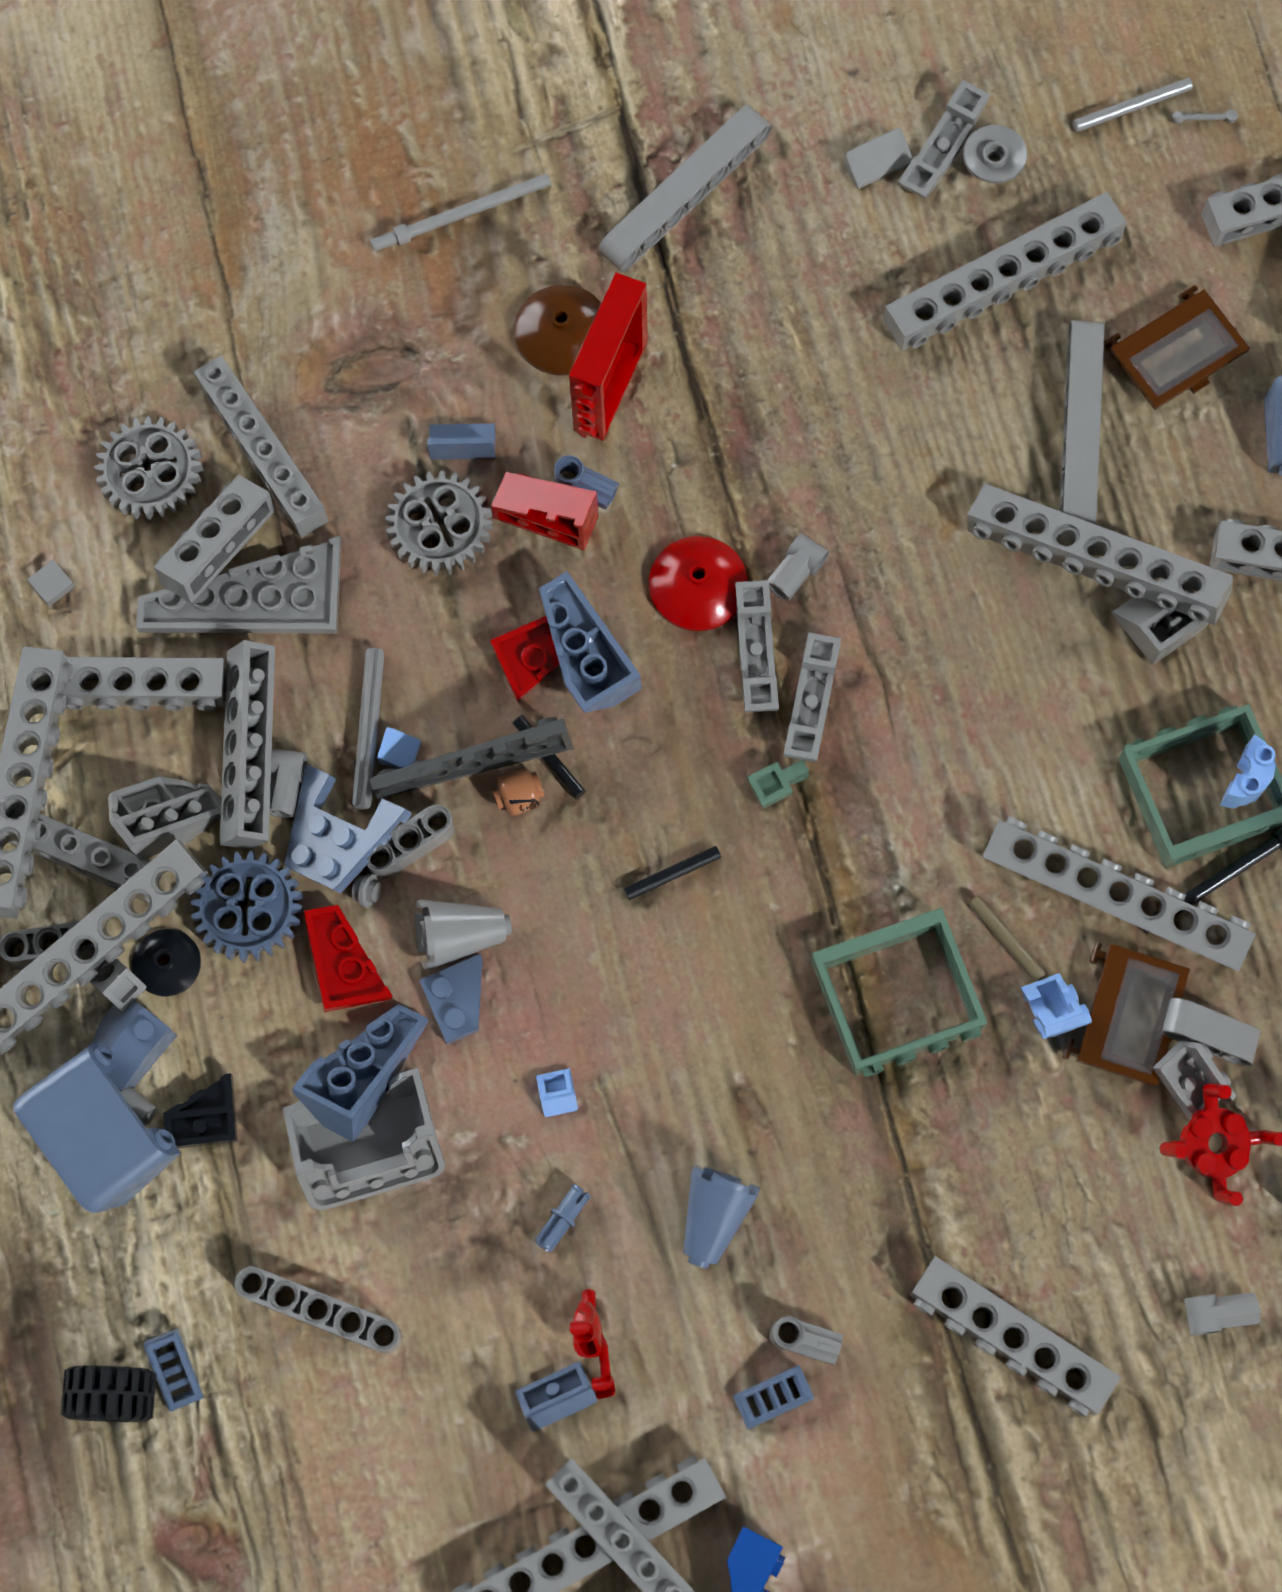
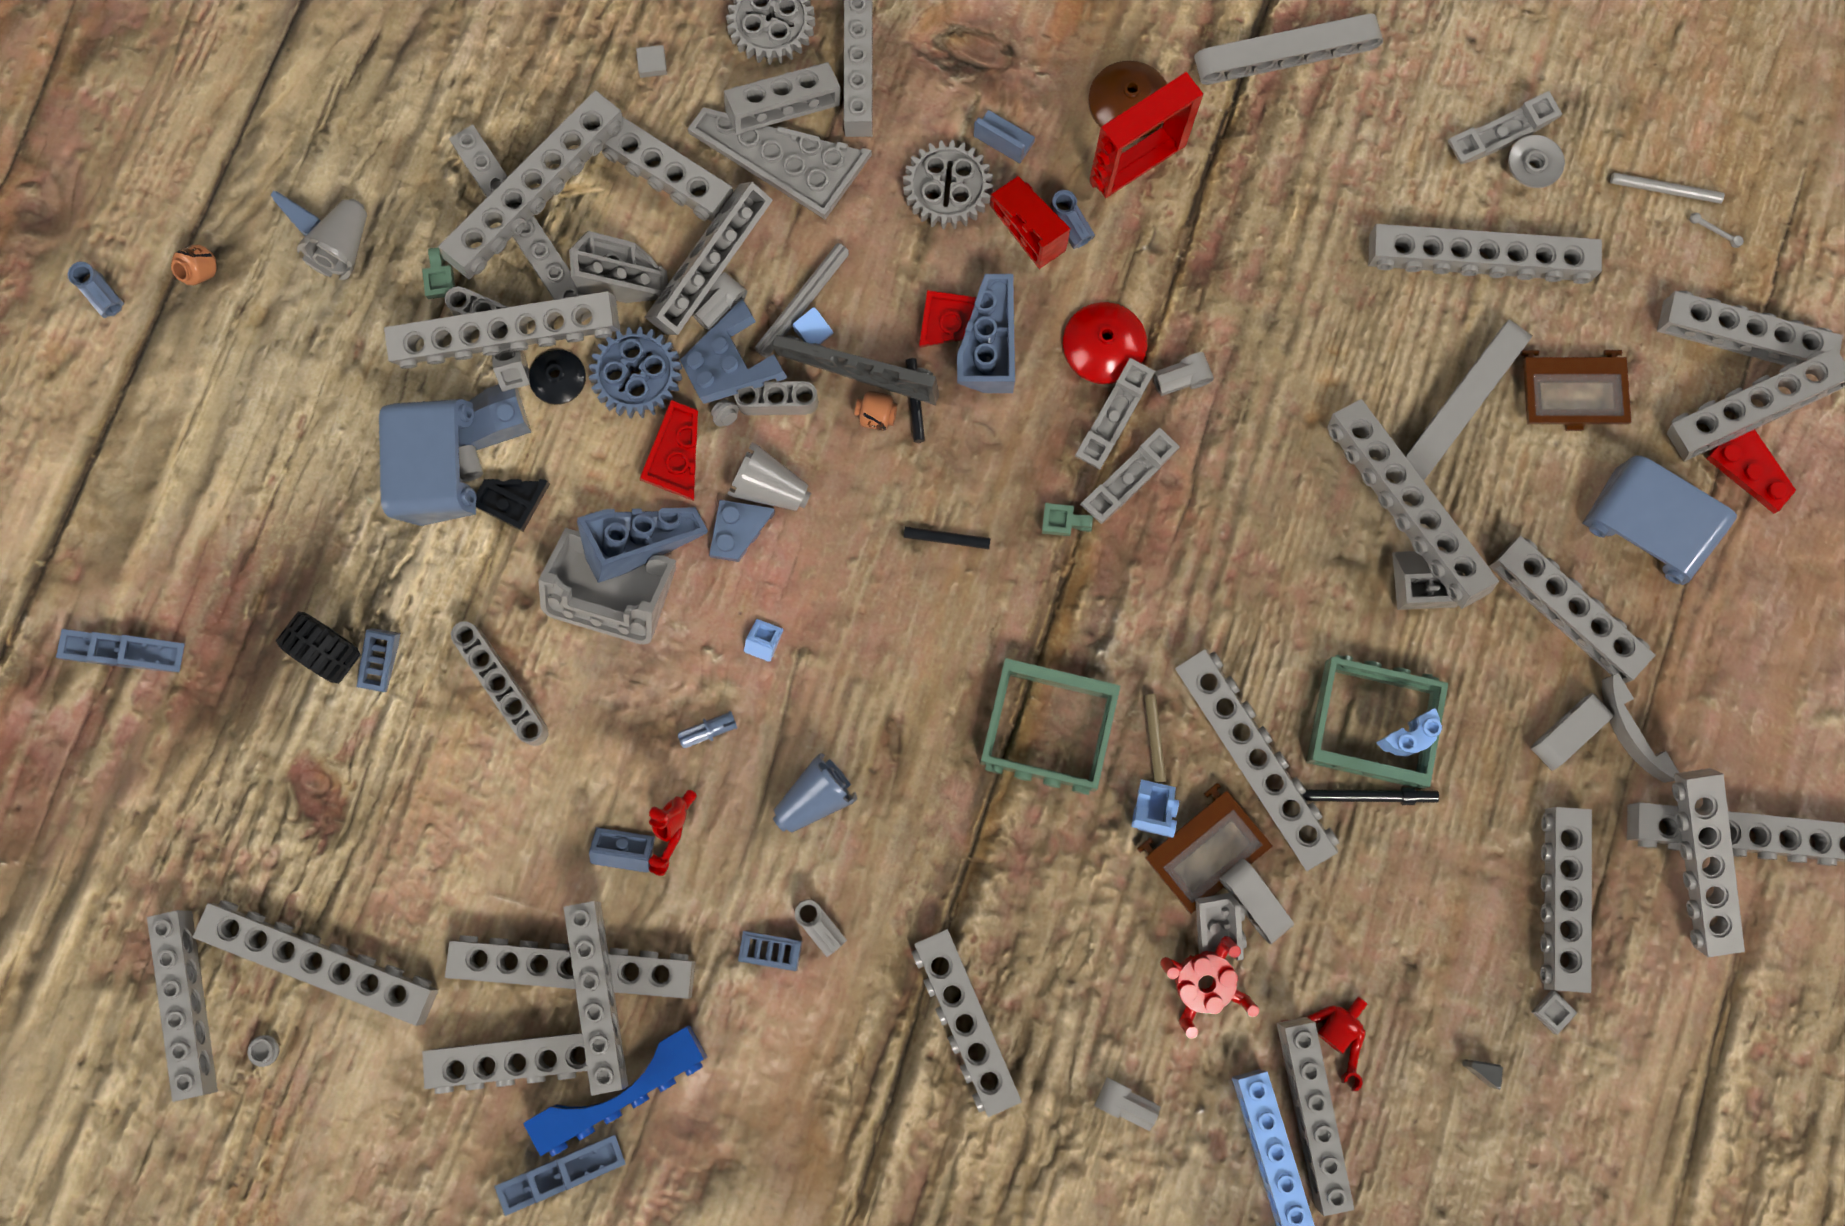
camera: 30 degrees right, 5 degrees up
light grey slope [843,127,913,189] -> none

